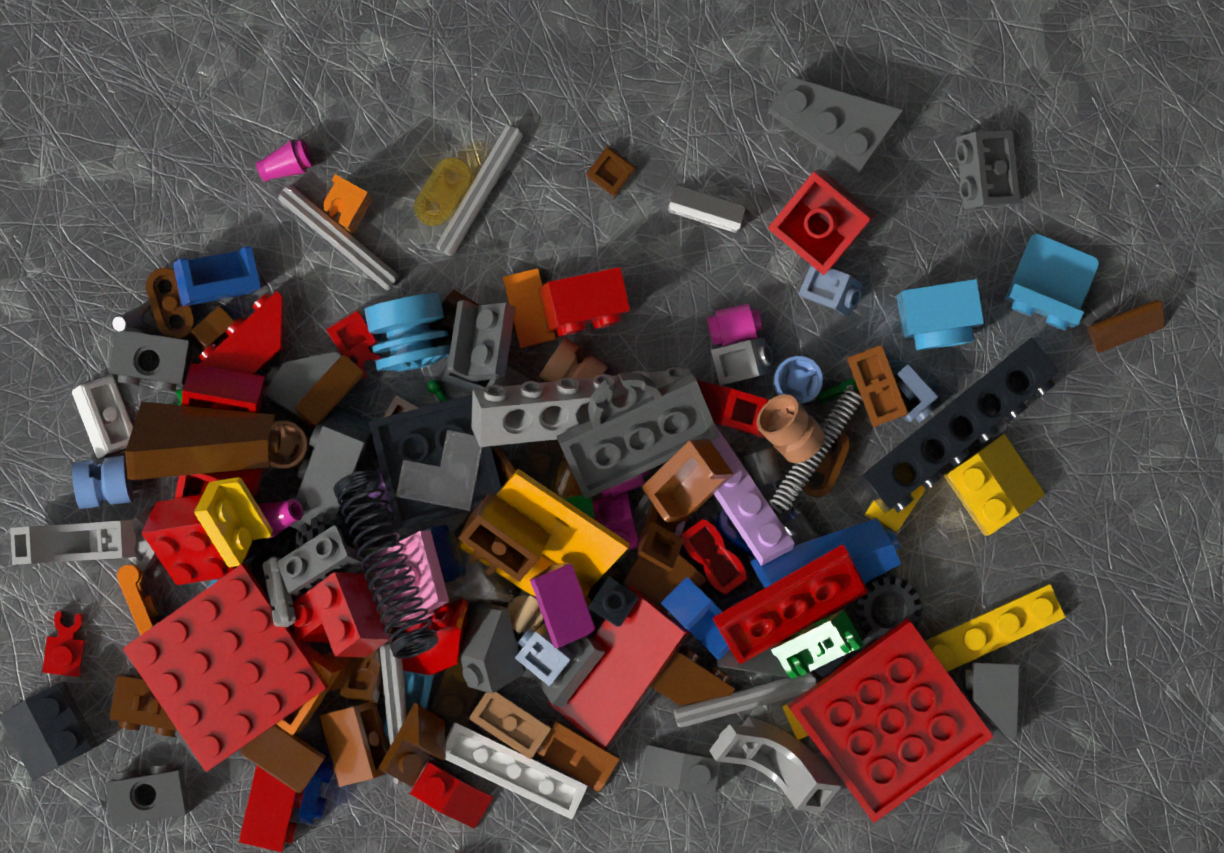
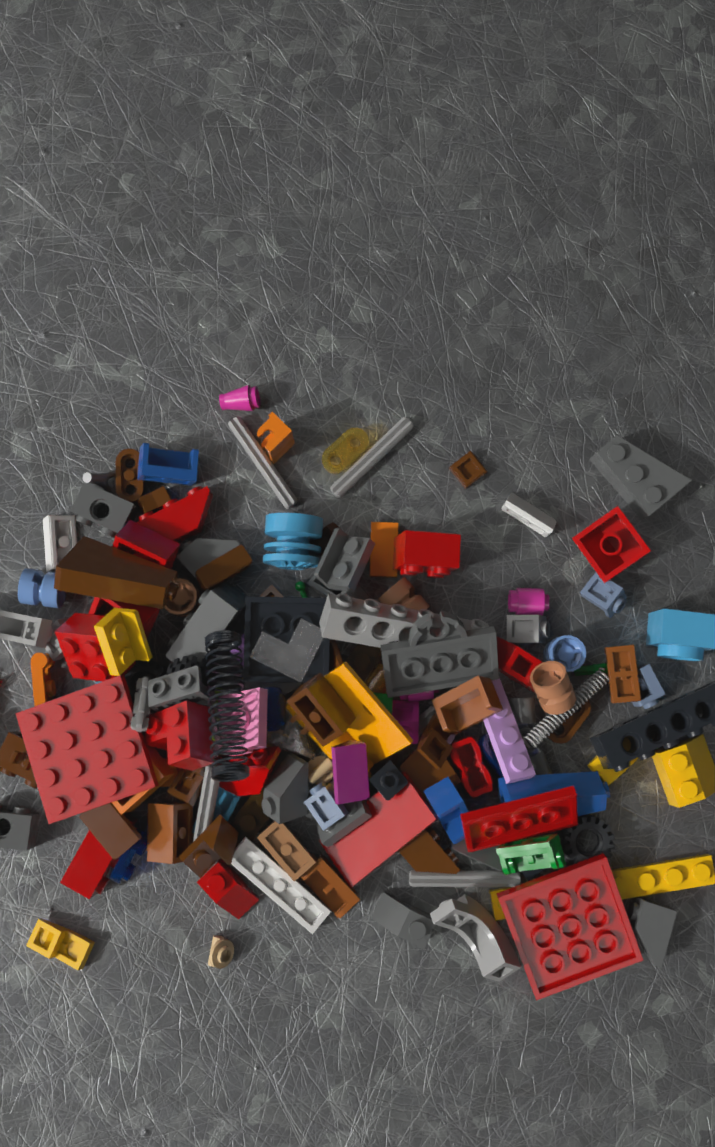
camera: 10 degrees right, 5 degrees down
dark pink cone [257,499,304,539] -> none
red plate [326,309,382,379] -> none

